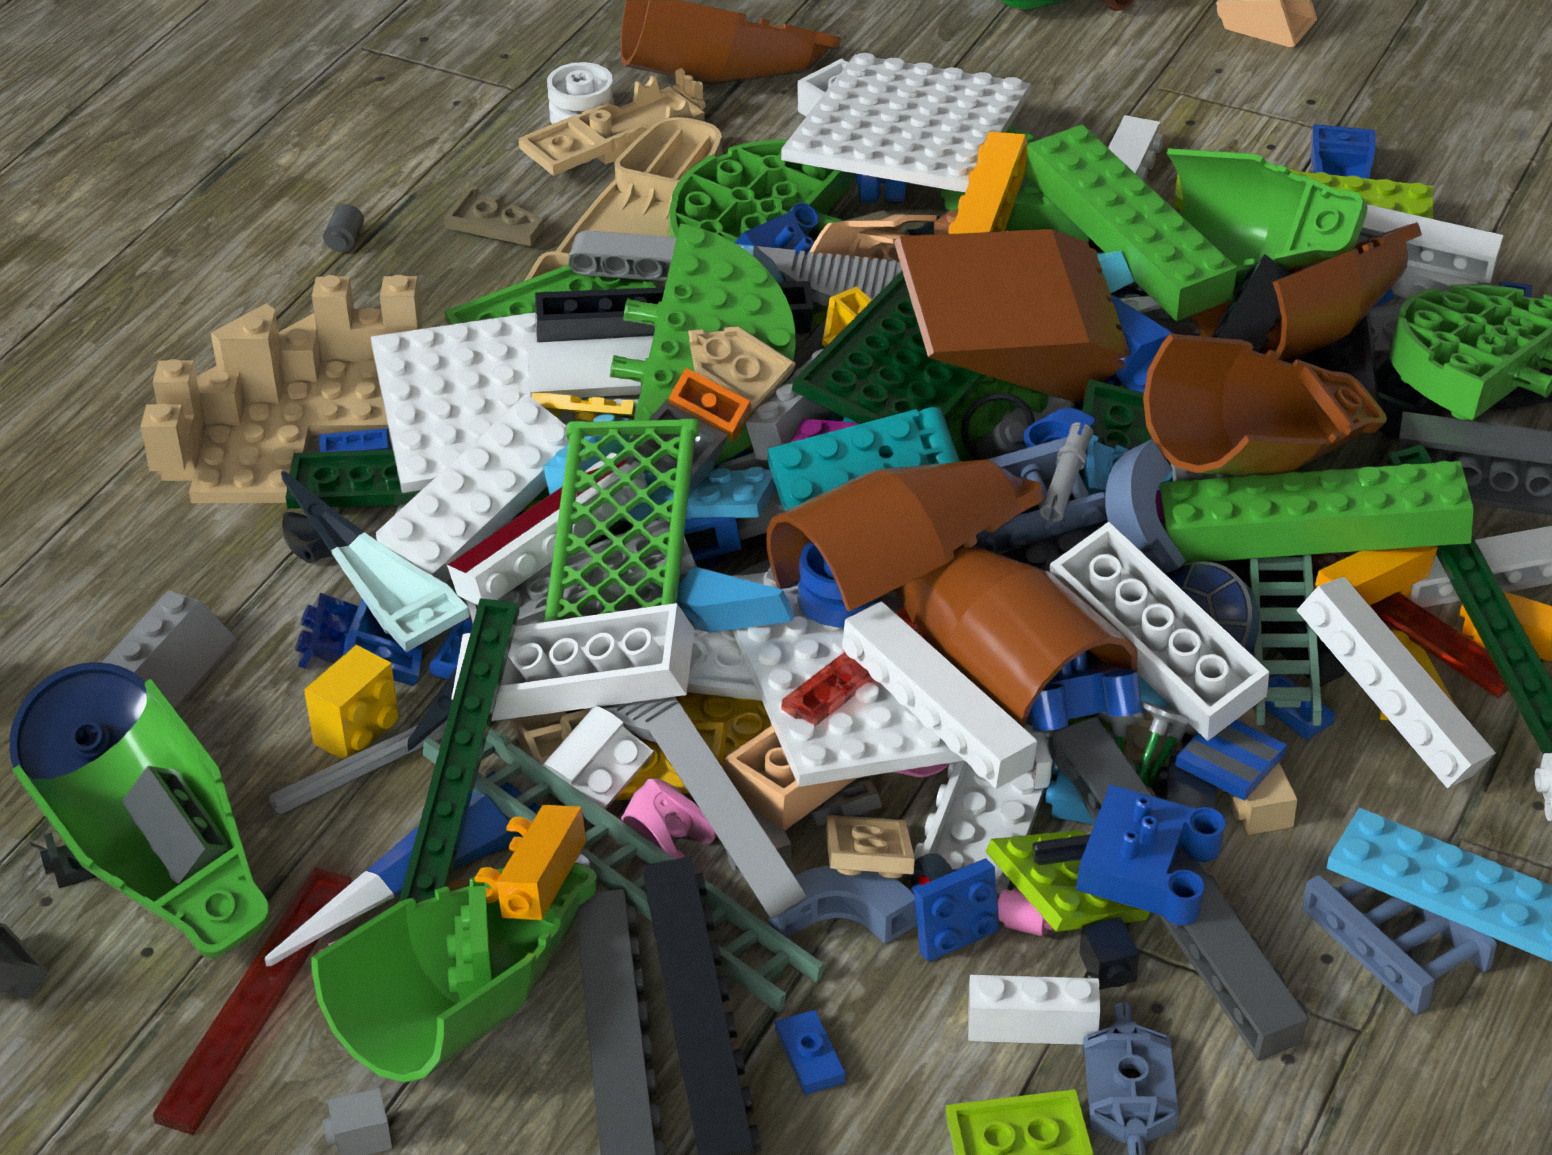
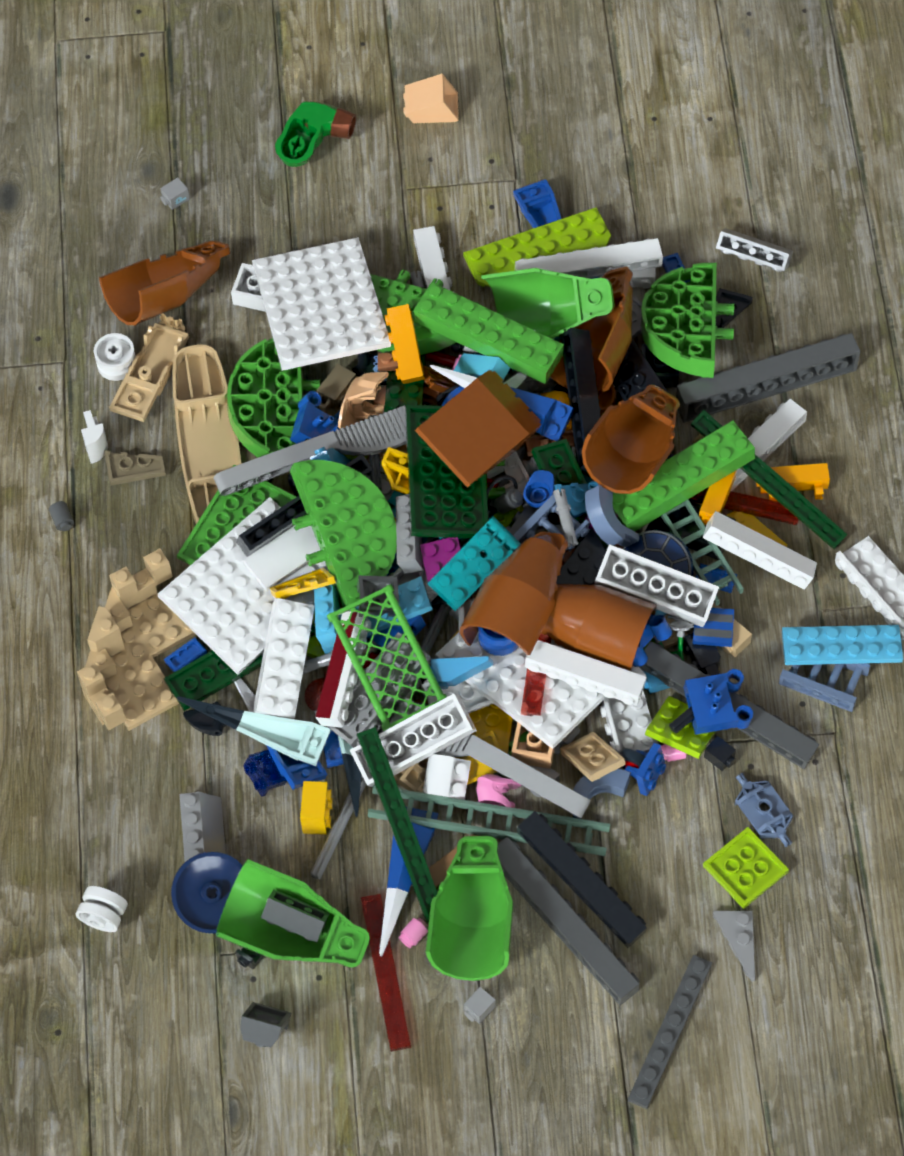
camera: 30 degrees left, 20 degrees up
bright green plate [447,886,493,1002] -> none
light orange brick [474,805,586,920] -> none
orange brick [668,368,752,443] -> none
tan tile [688,326,796,412] -> none
blue plate [775,1010,845,1095] -> none
white brick [968,975,1100,1045] -> none
none -> white brick [81,410,108,464]

